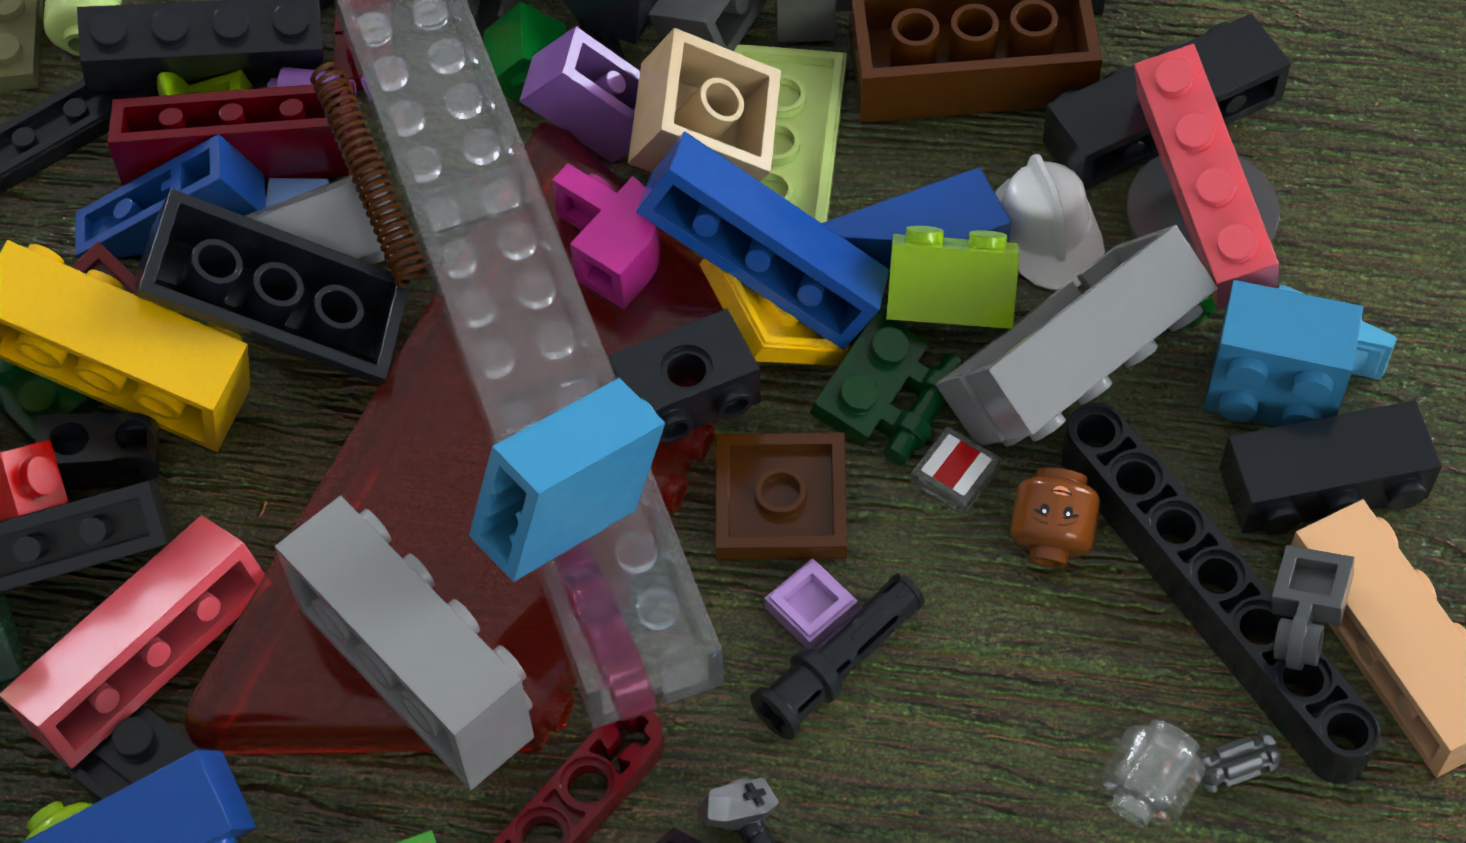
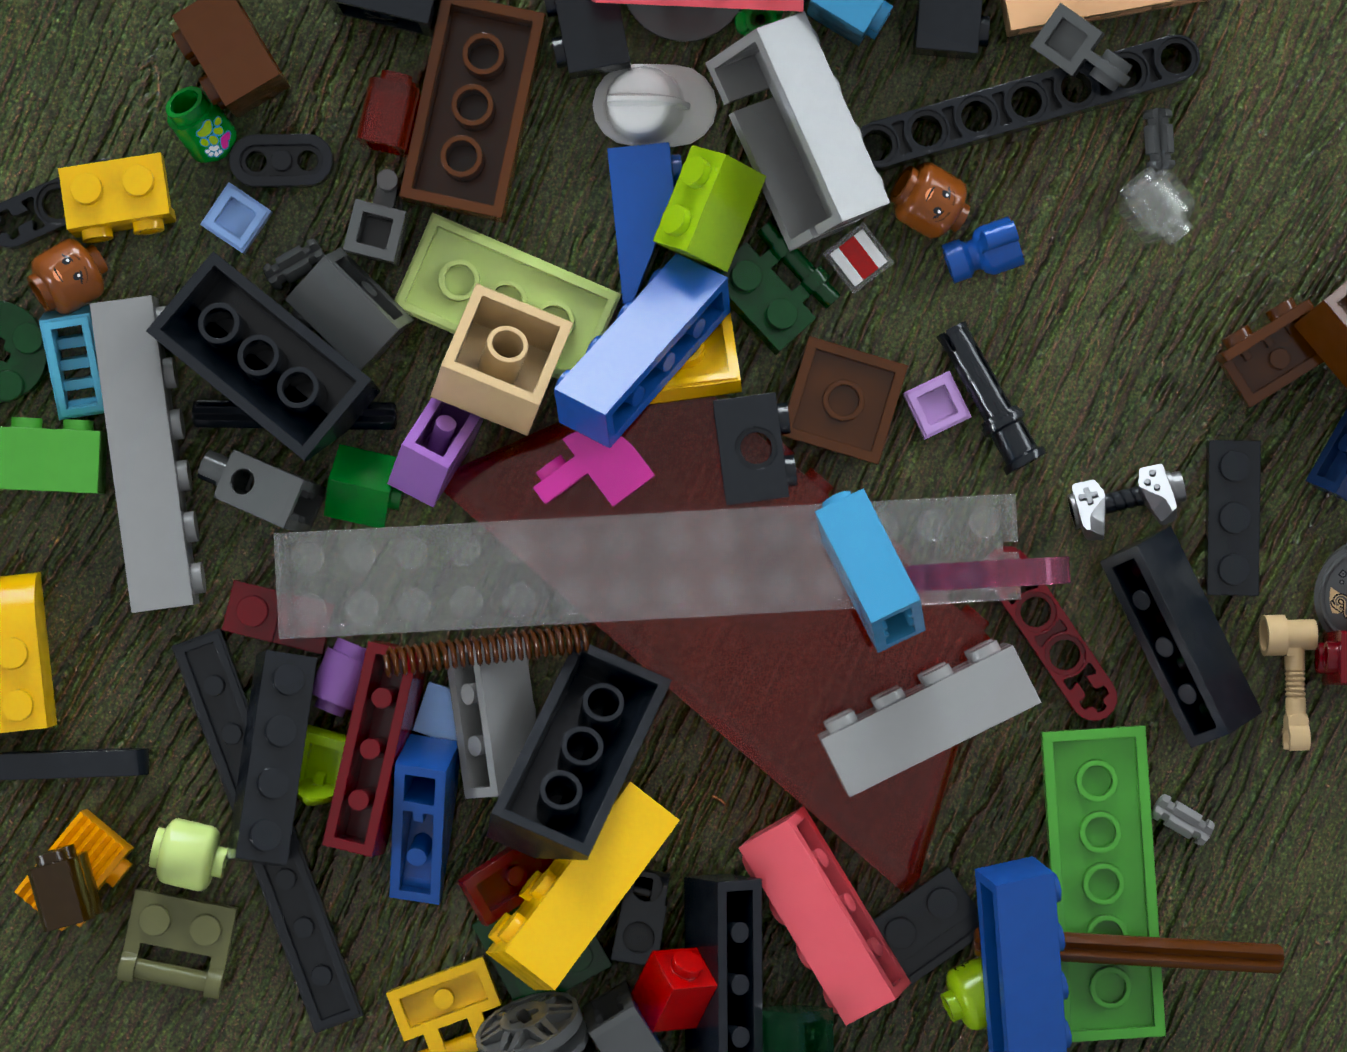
camera: 75 degrees left, 30 degrees up
none -> blue piece [941,216,1025,284]

